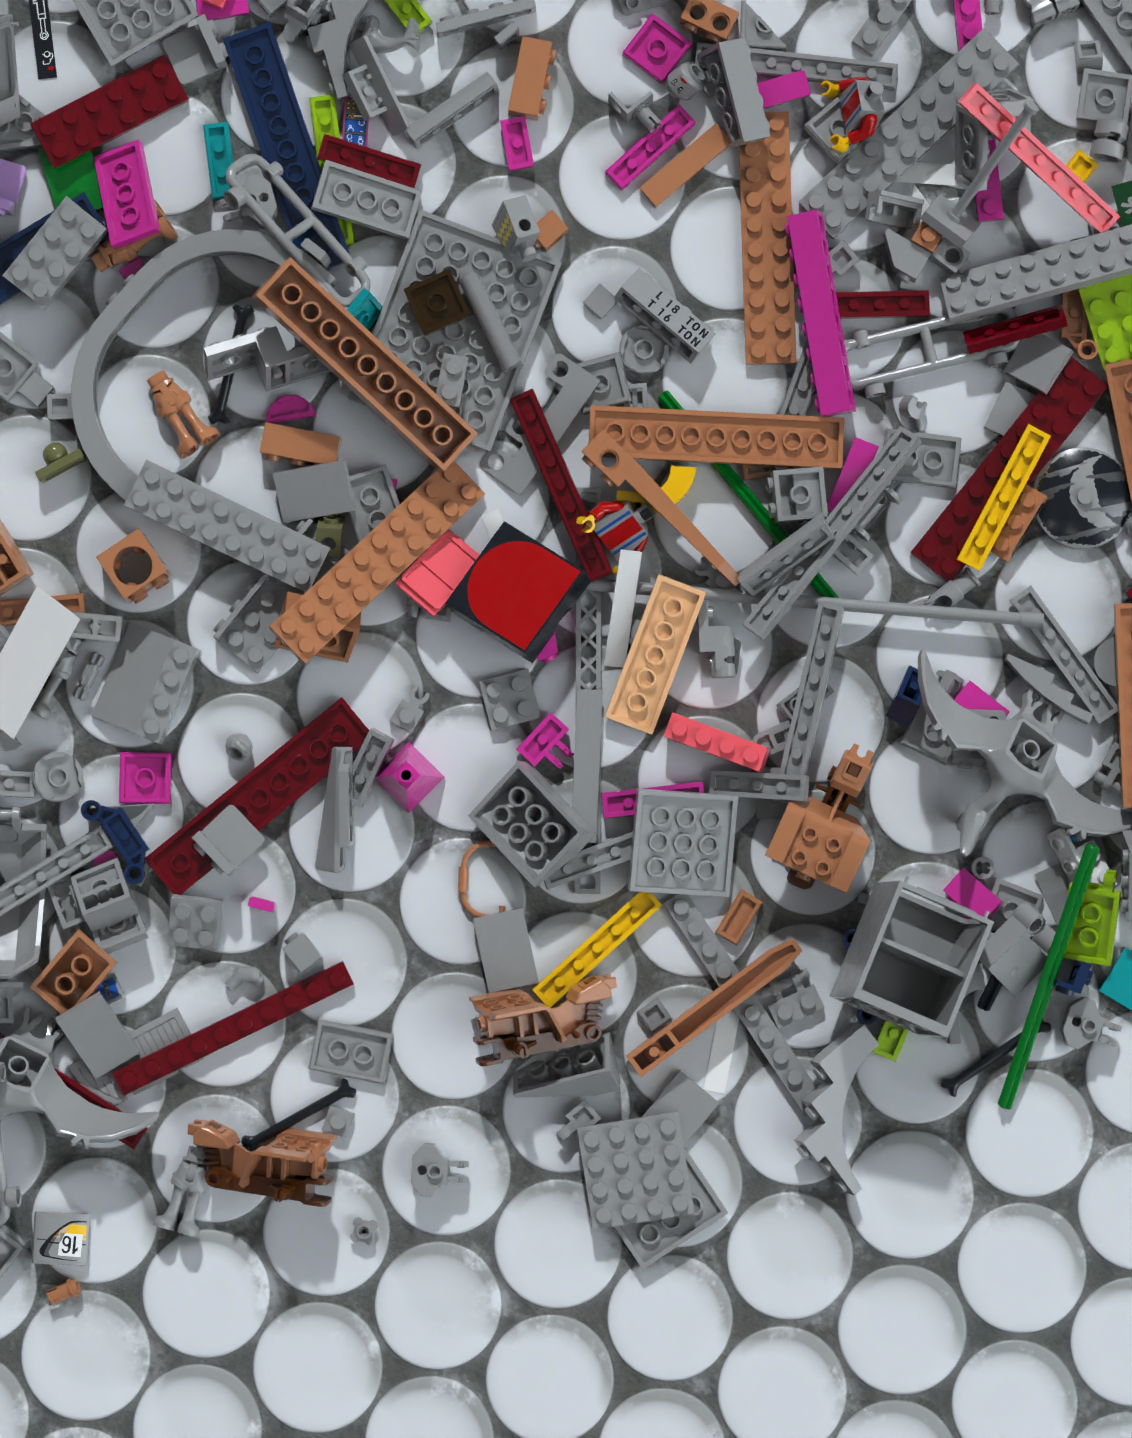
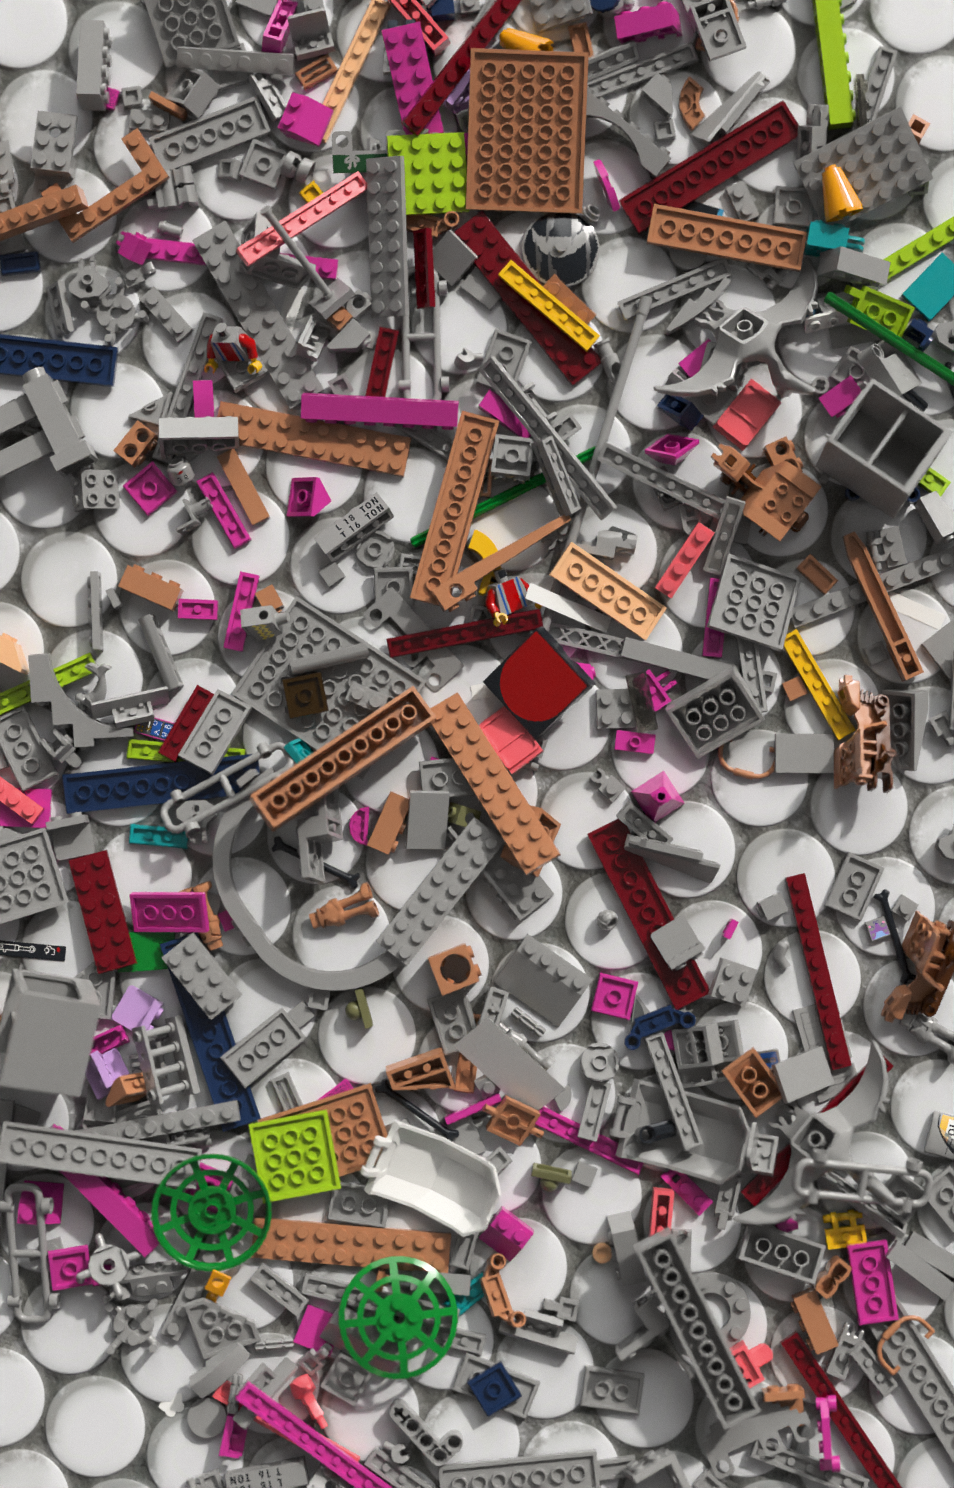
camera: 75 degrees left, 0 degrees up
none -> dark pink plate [223,571,260,652]
none -> dark pink slope [287,477,331,517]
none -> light grey tile [427,987,477,1056]
none -> dark pink plate [614,730,656,754]
none -> clear smoke plate [625,671,658,733]
none -> dark pink slope [645,434,699,466]
none -> coral piece [713,379,782,451]
none -> nougat brick [763,436,804,472]
none -> nougat tile [782,676,808,702]
none -> tile [864,916,891,941]

